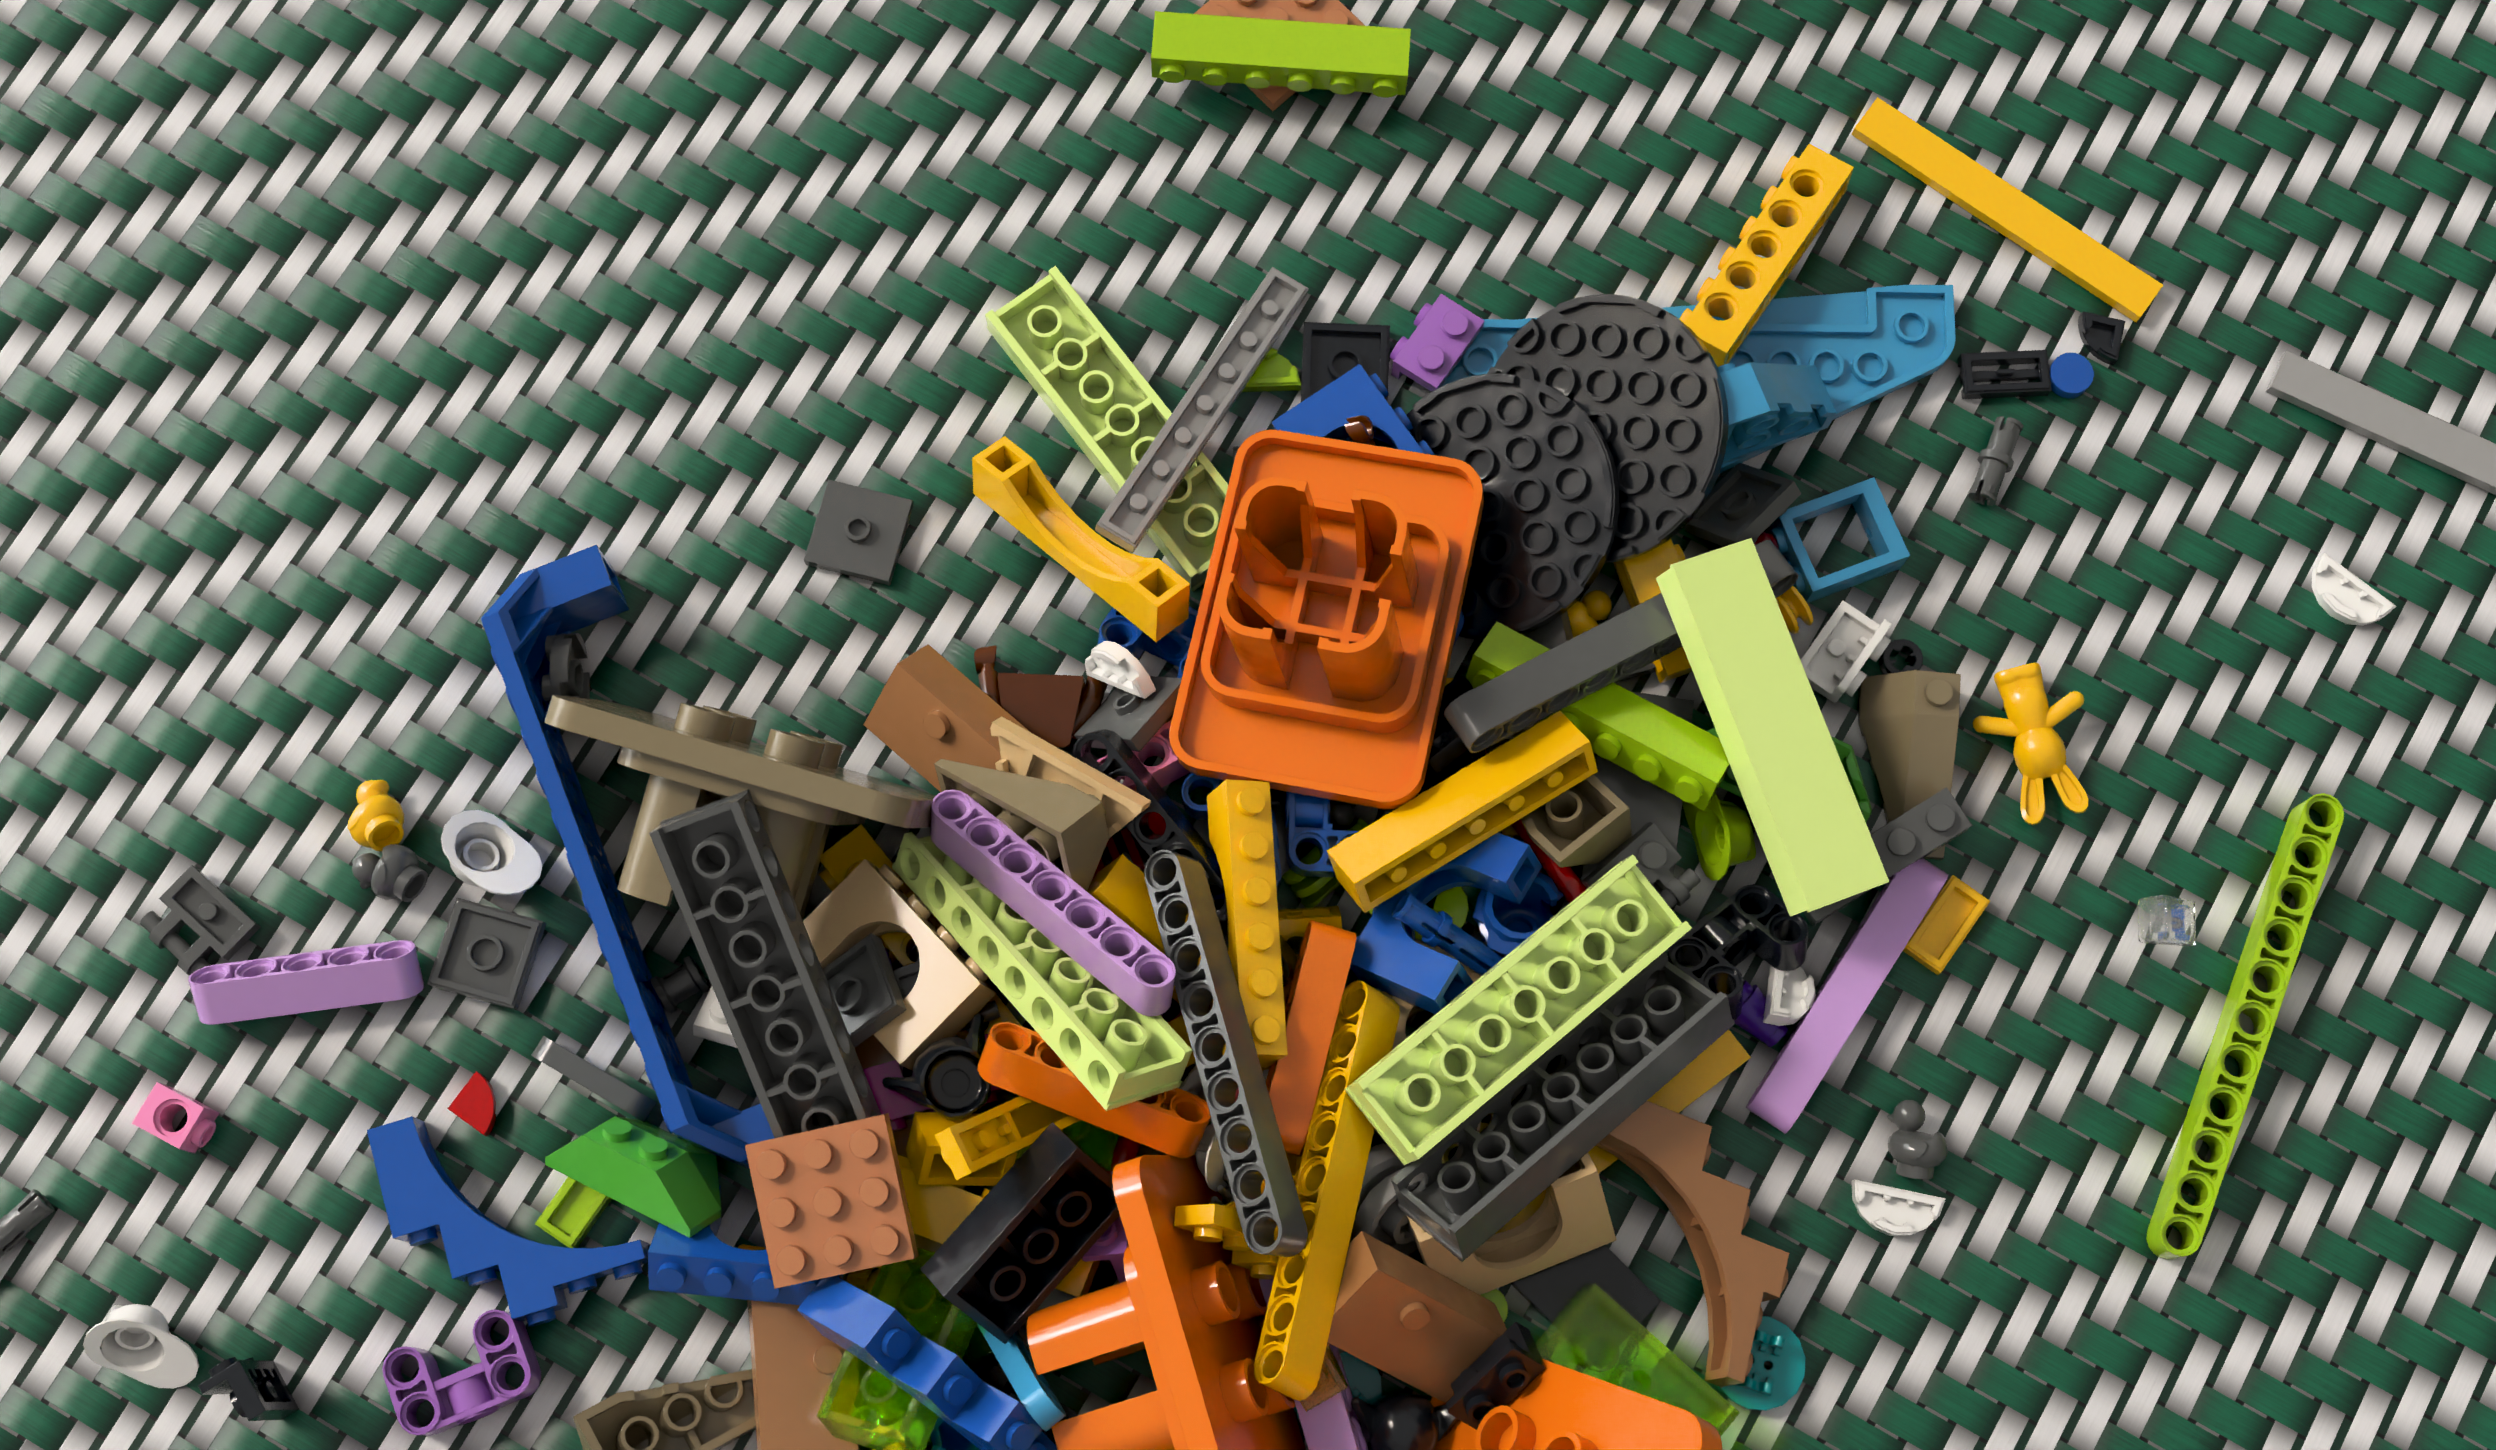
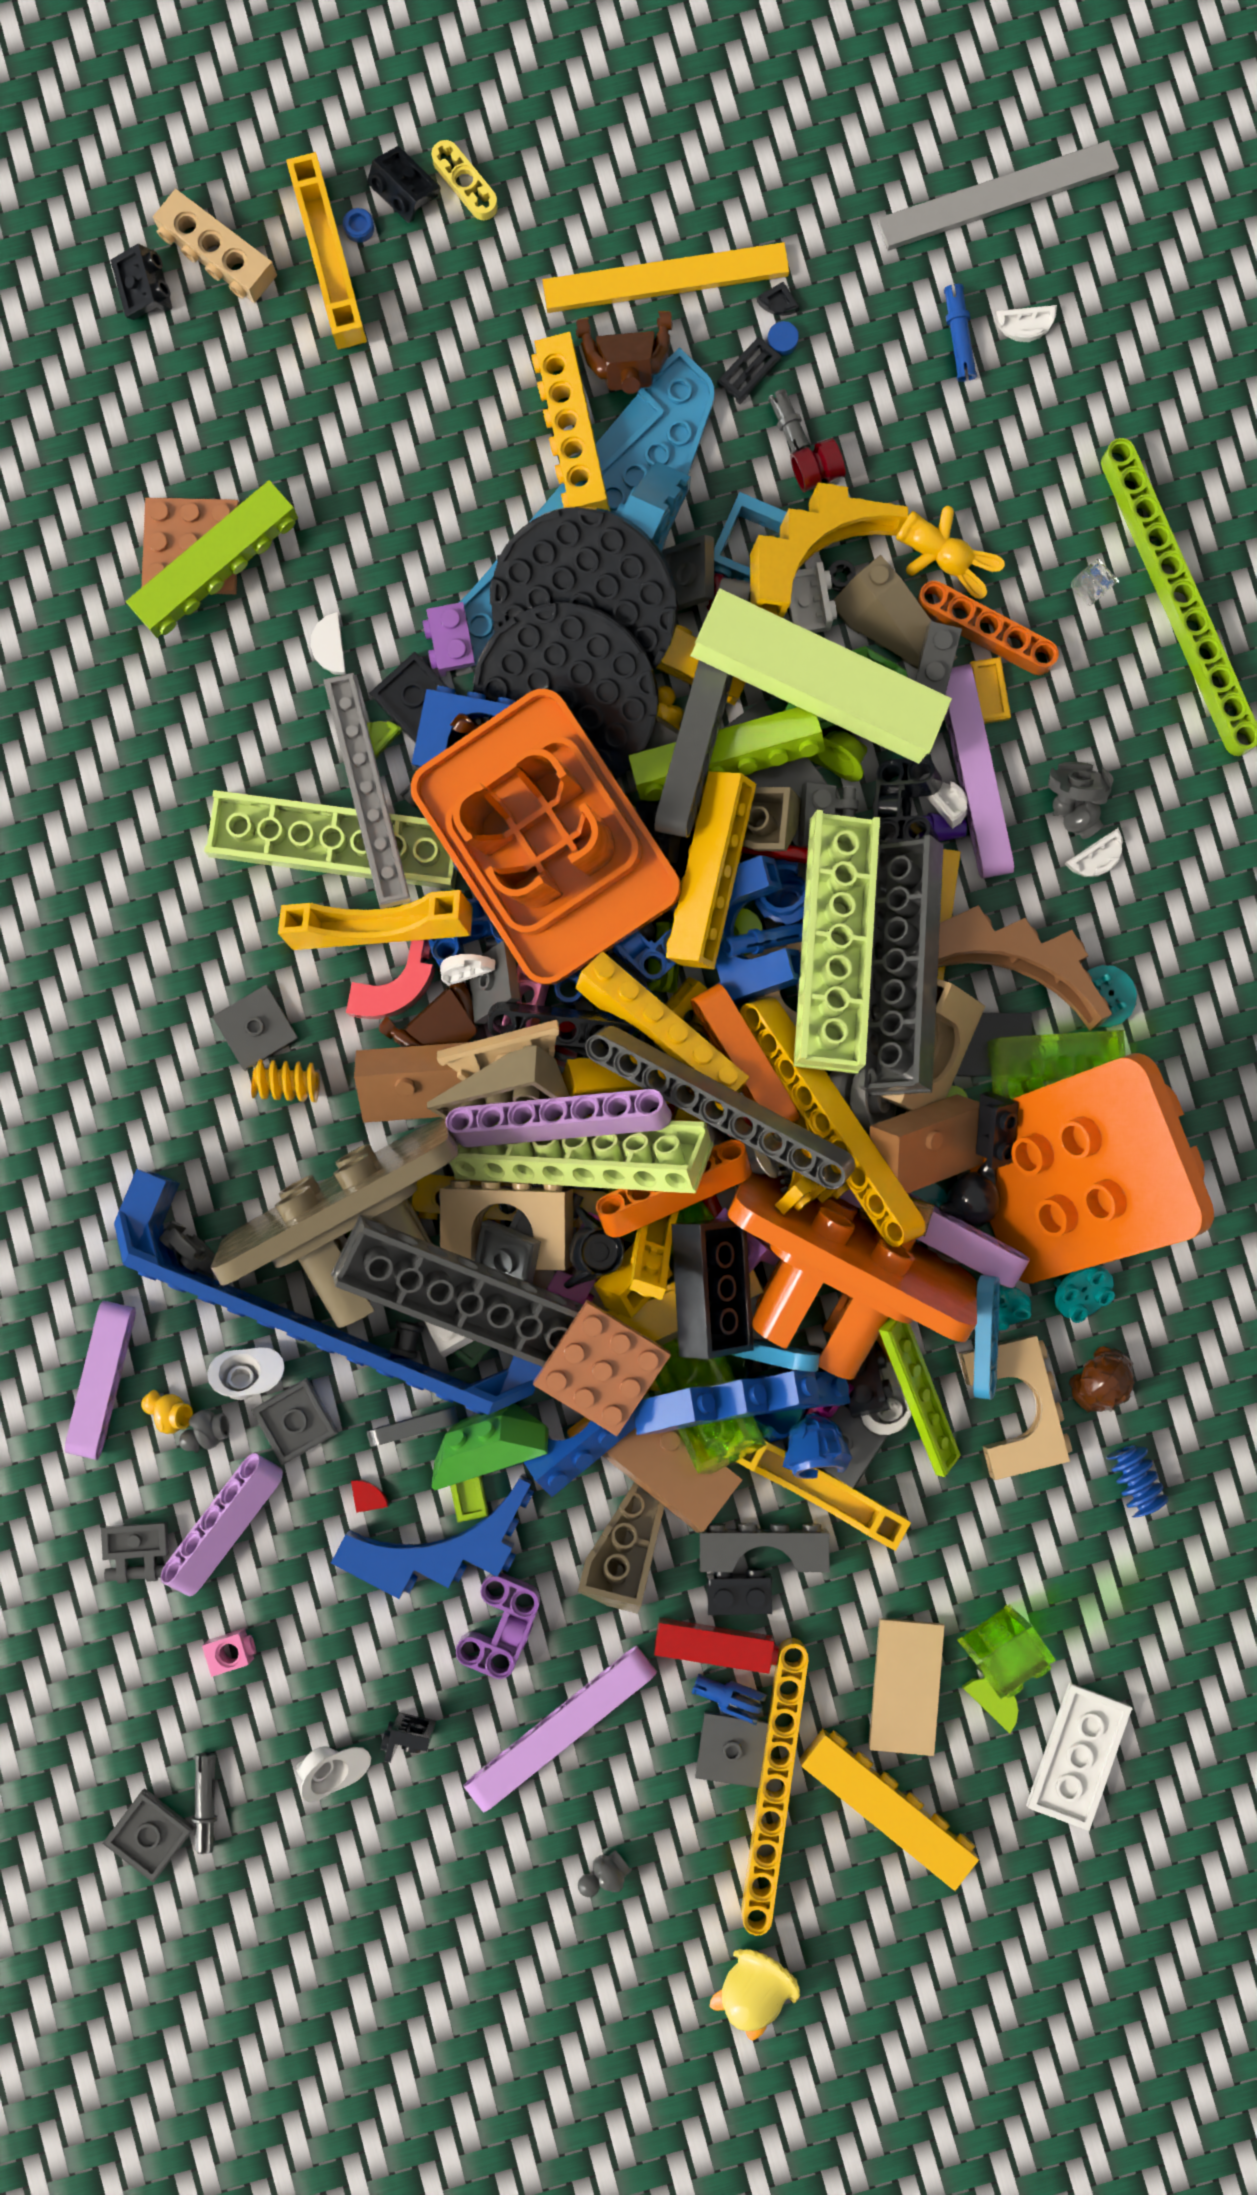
camera: 40 degrees left, 10 degrees up
none -> lavender beam [65,1300,136,1460]
none -> yellow piece [251,1059,320,1103]
none -> white tile [311,612,346,675]
none -> coral arch [346,939,435,1019]
none -> green tile [453,1341,491,1369]
none -> reddish brown torso [576,311,673,394]
none -> yellow arch [750,482,908,618]
none -> dark red wheel [790,438,846,492]
none -> orange beam [917,581,1059,675]
none -> blue pin [944,284,977,382]
none -> dark grey plate [1048,762,1114,804]

